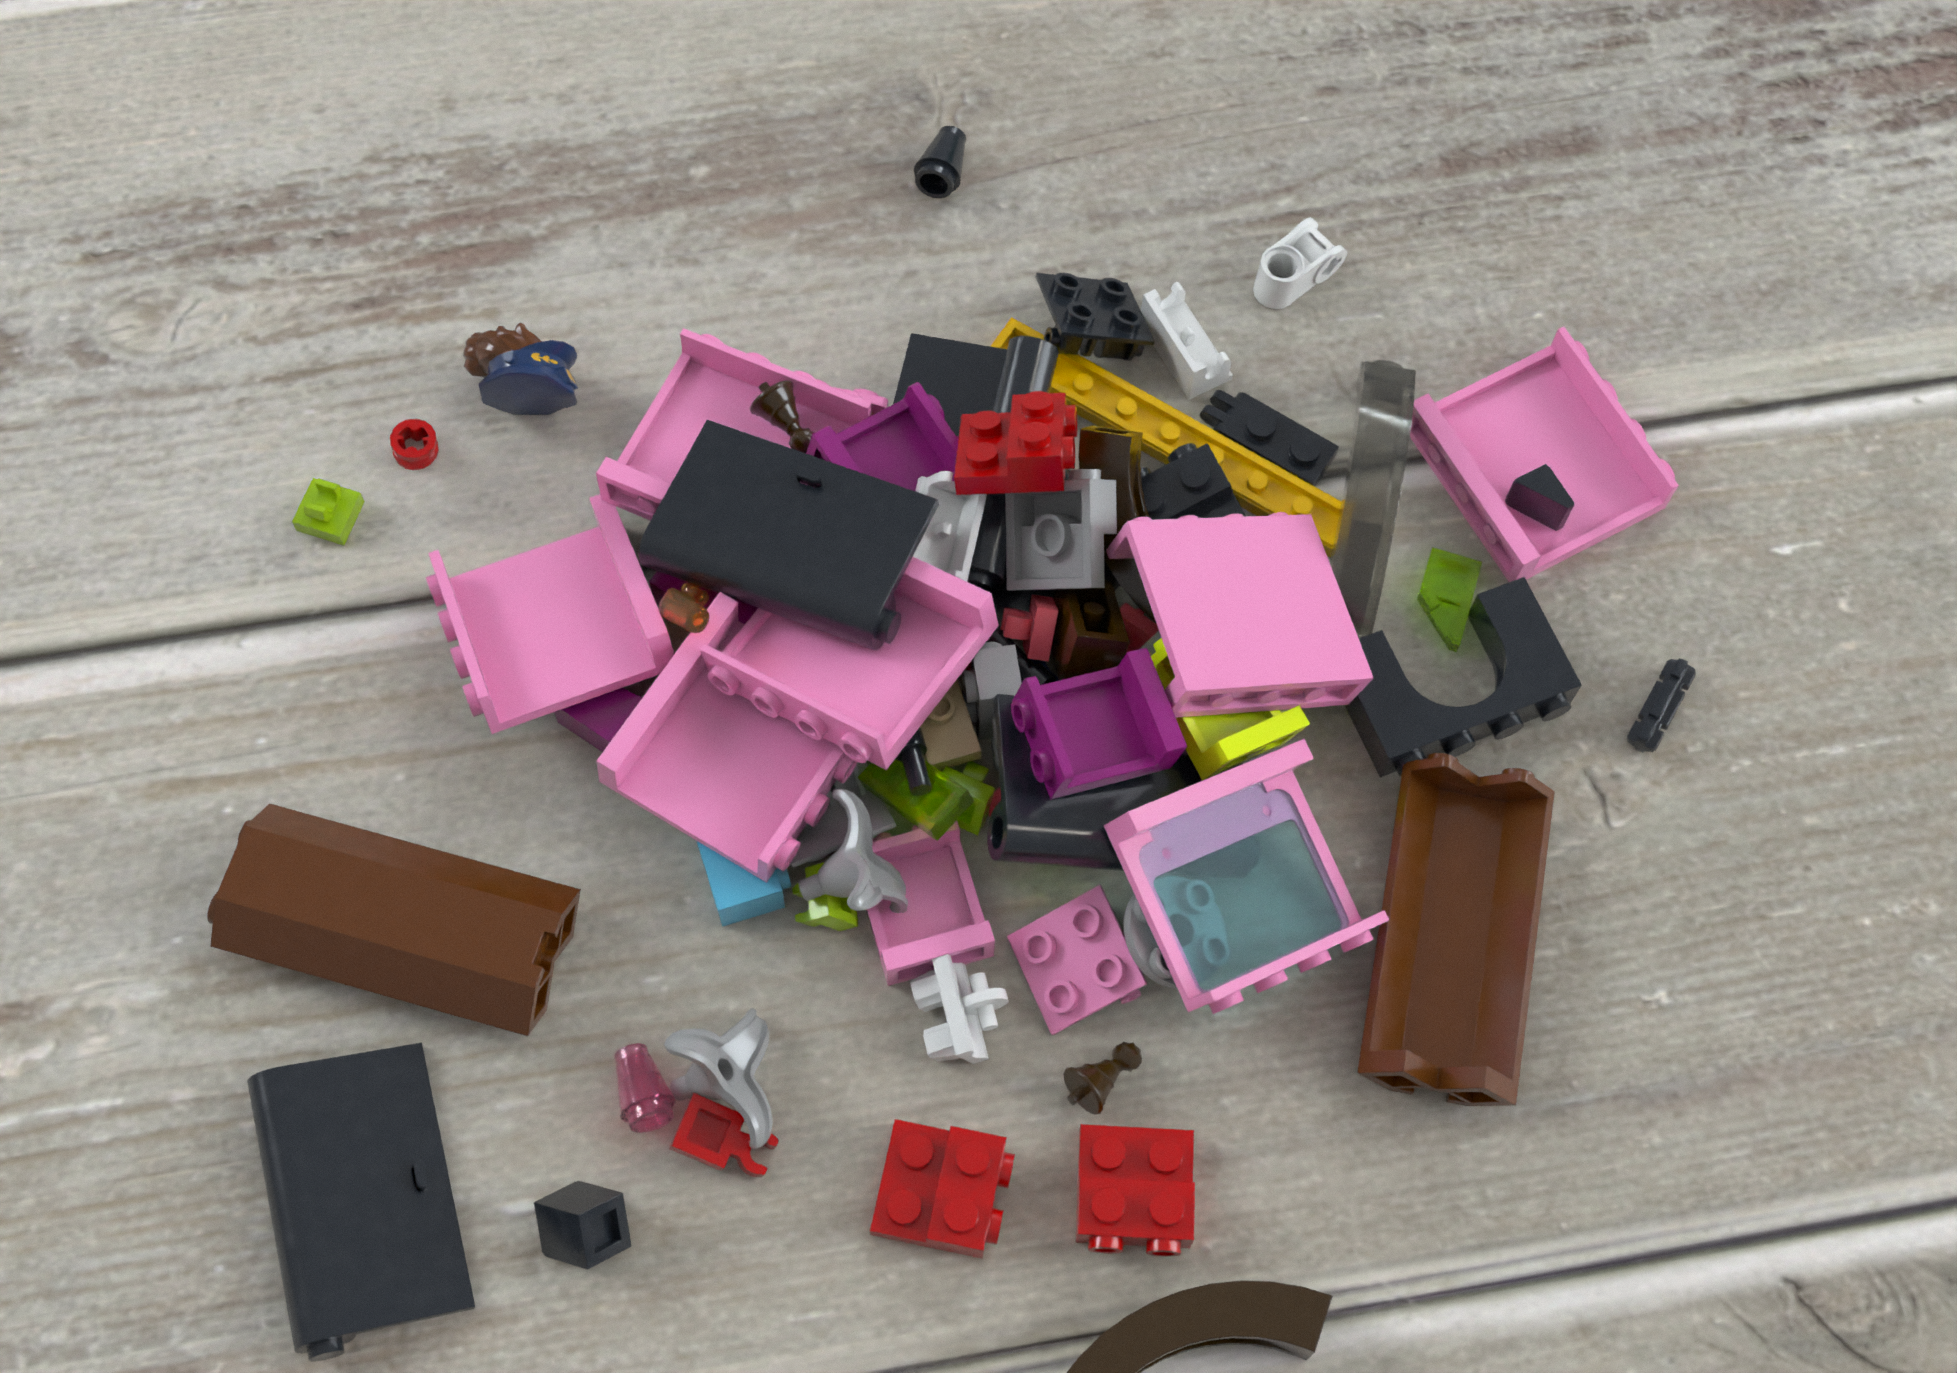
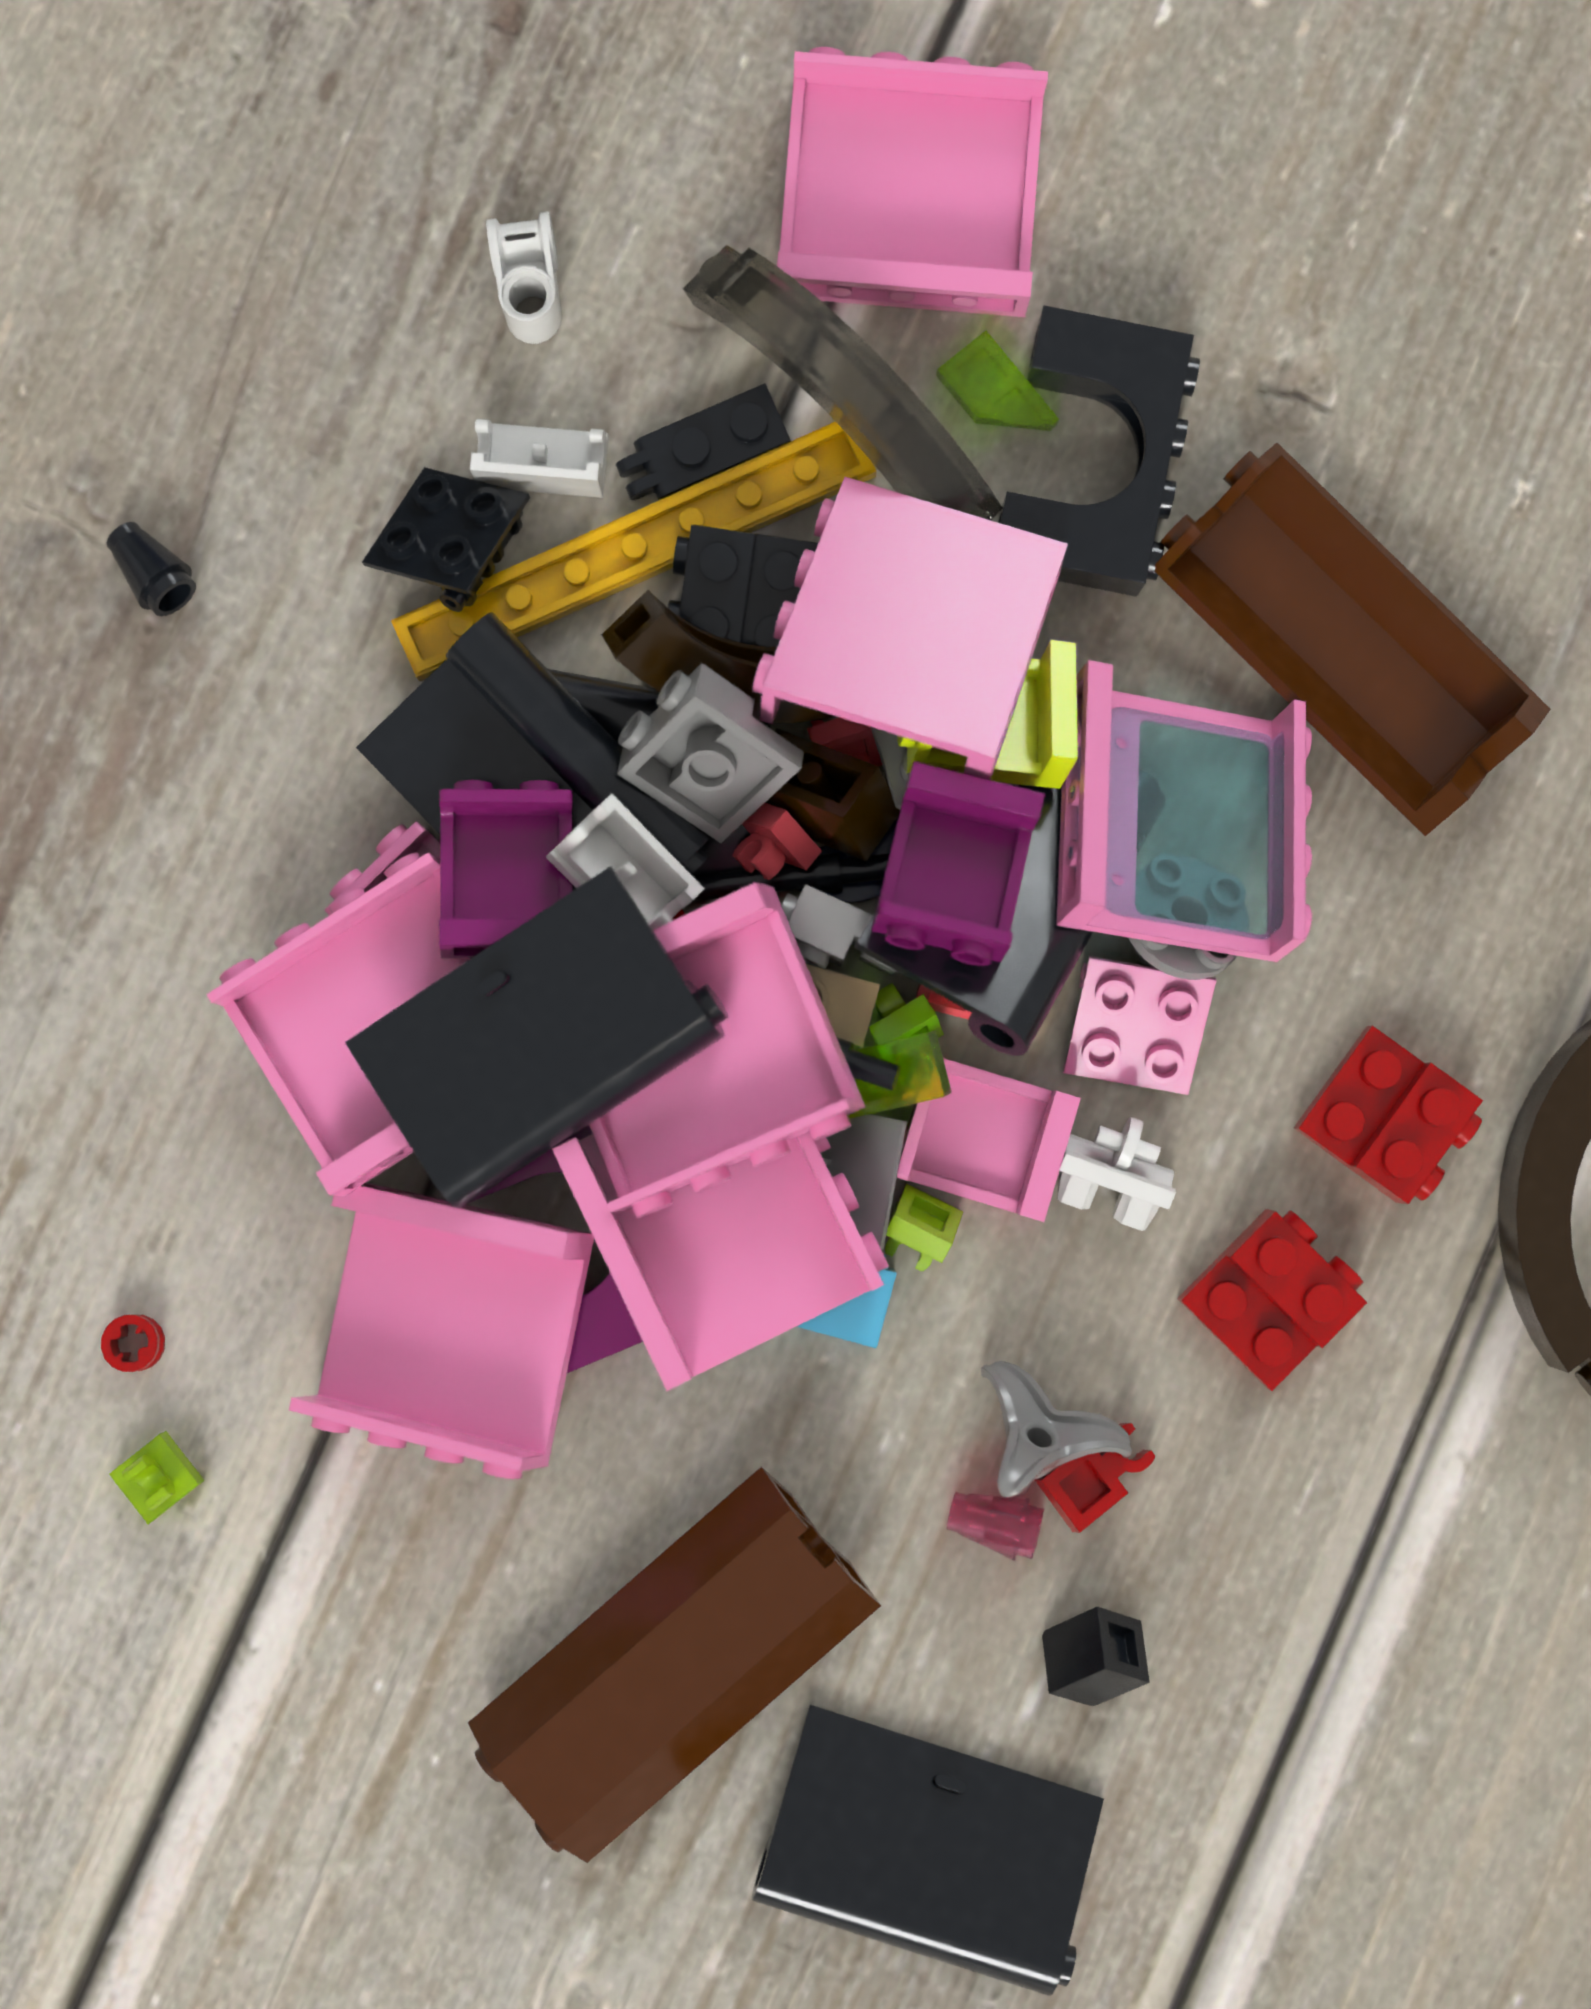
camera: 55 degrees left, 20 degrees up
dark blue piece [463,323,578,415] -> none
clear orange arm [658,582,710,633] -> none
dark brown piece [749,380,814,453] -> none
light grey piece [799,789,908,913] -> none
red plate [954,391,1078,495] -> none
dark brown piece [1063,1042,1142,1115] -> none
black slope [1505,464,1574,531] -> none
black axle [1627,658,1696,753] -> none

